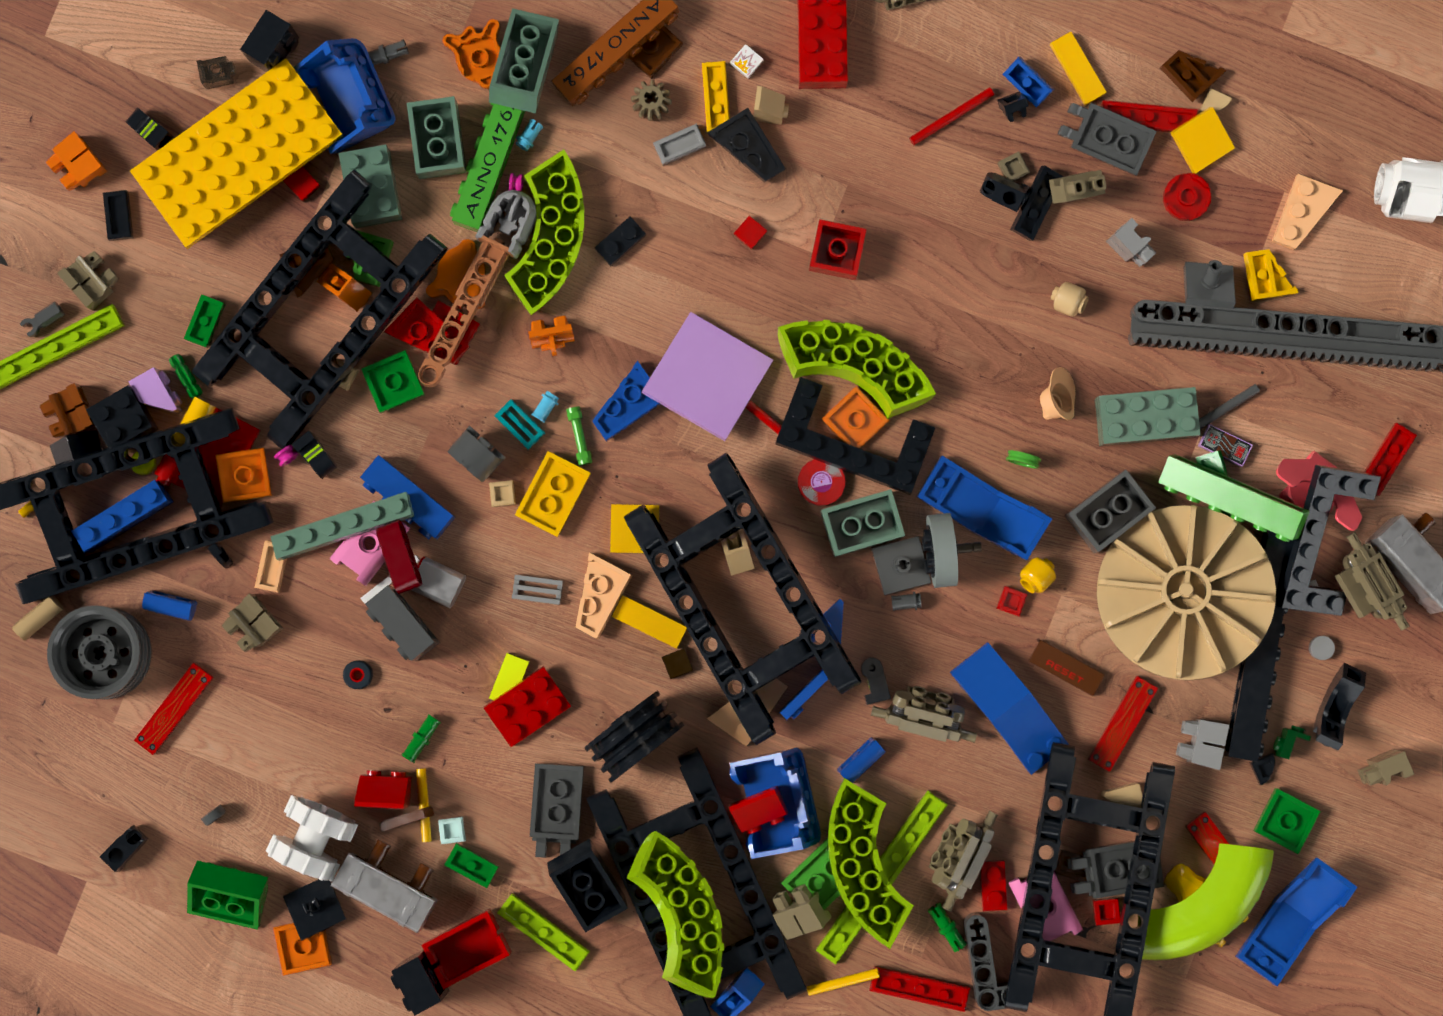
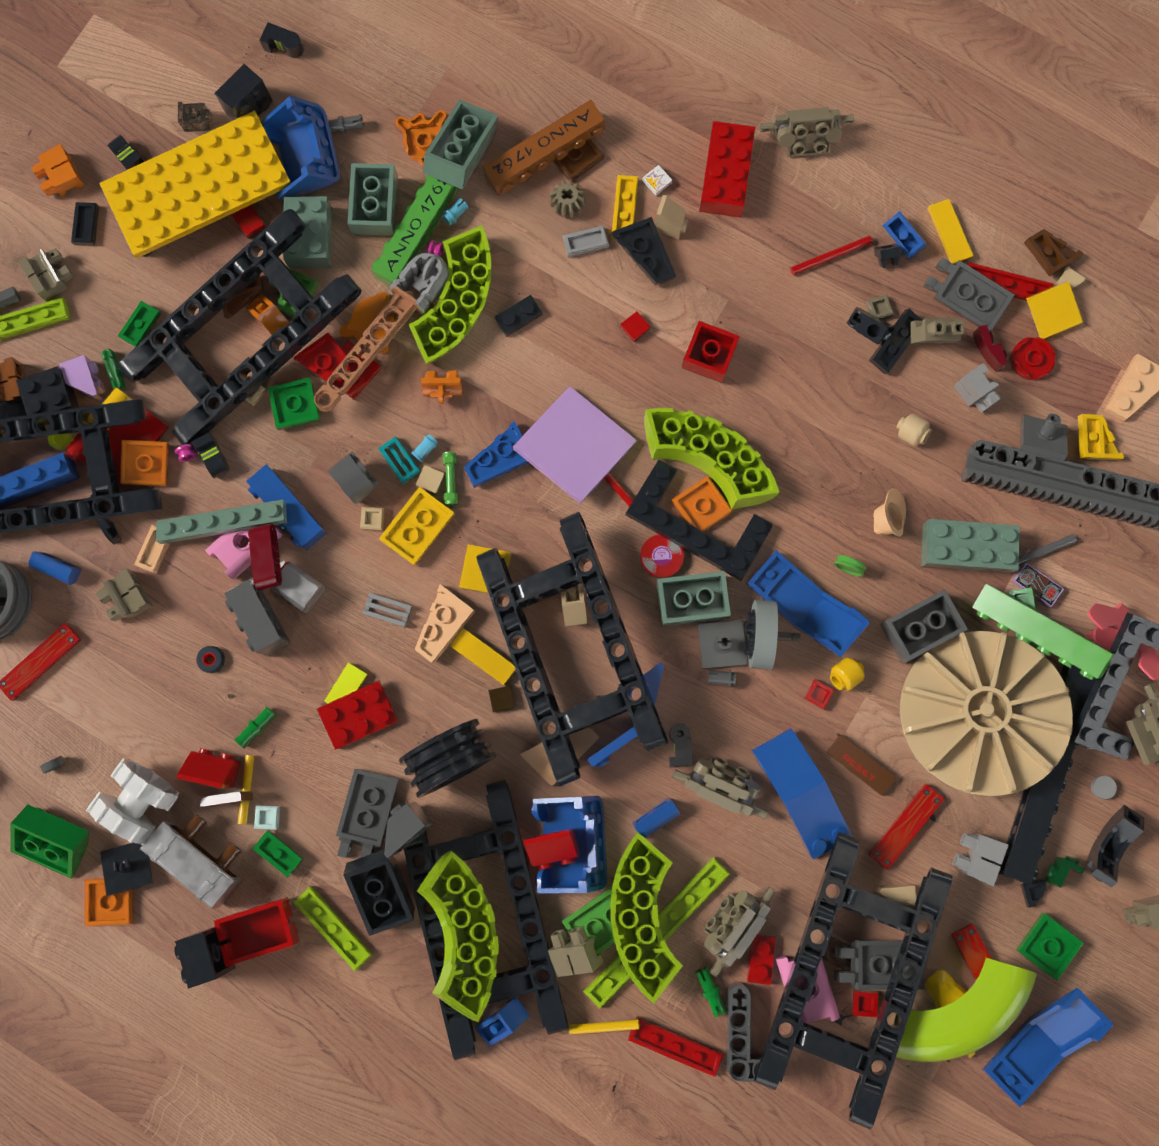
camera: 15 degrees right, 5 degrees down
none -> dark grey slope [384,802,434,858]
none -> tan tile [416,465,445,495]
none -> dark red slope [973,325,1007,372]

